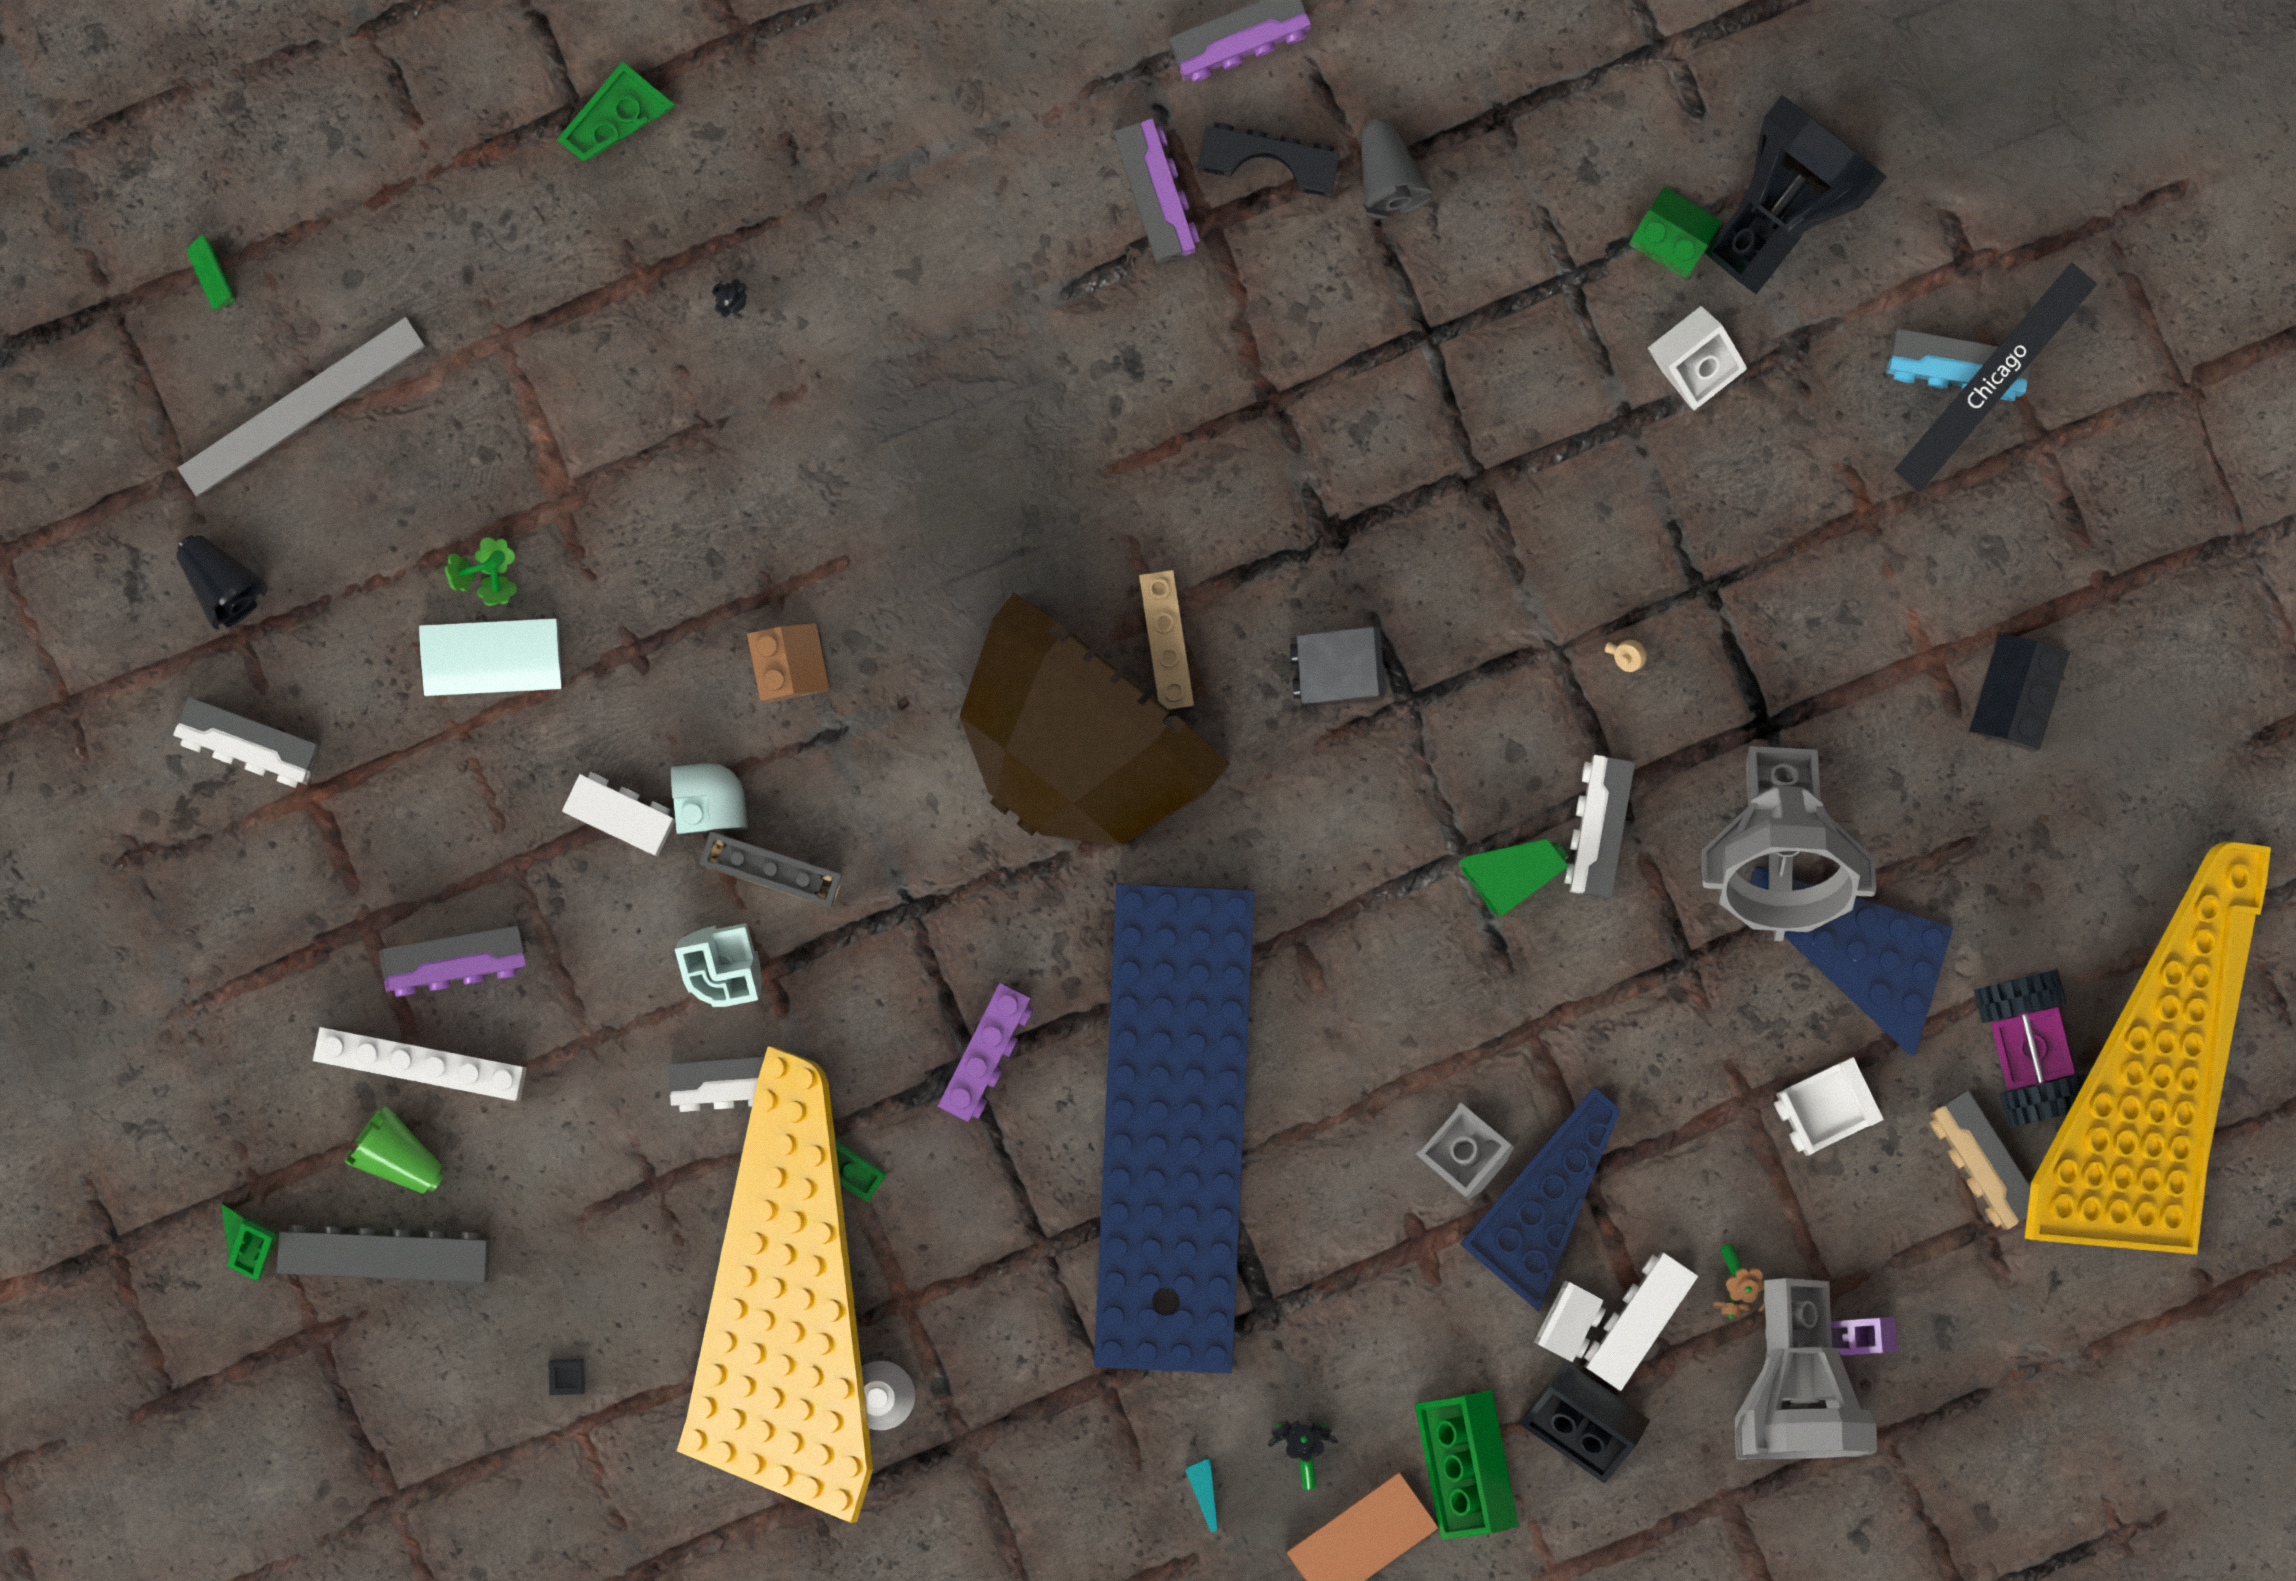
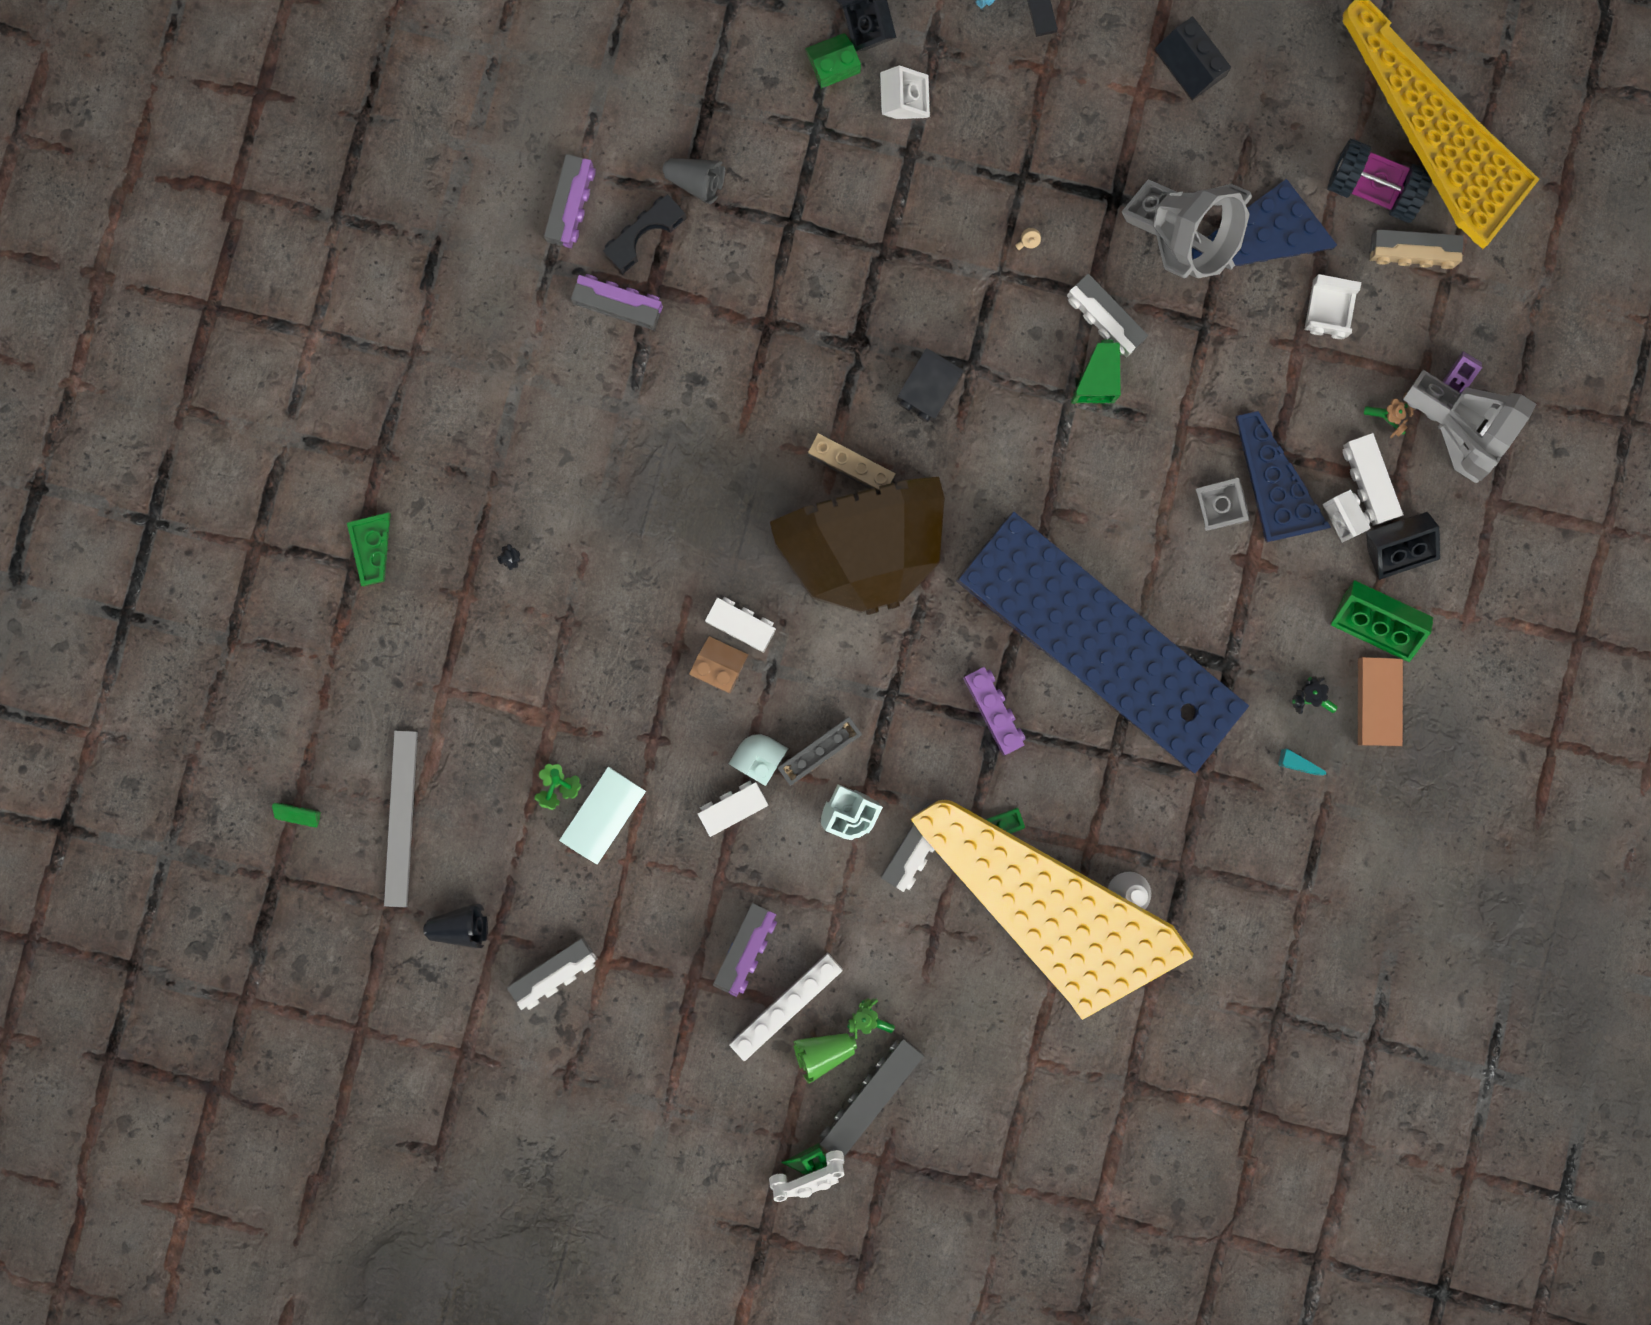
camera: 55 degrees left, 0 degrees up
black tile [548,1359,585,1395] -> none
none -> white brick [705,597,776,653]
none -> white plate [769,1150,845,1202]
none -> bright green plant [847,998,895,1039]

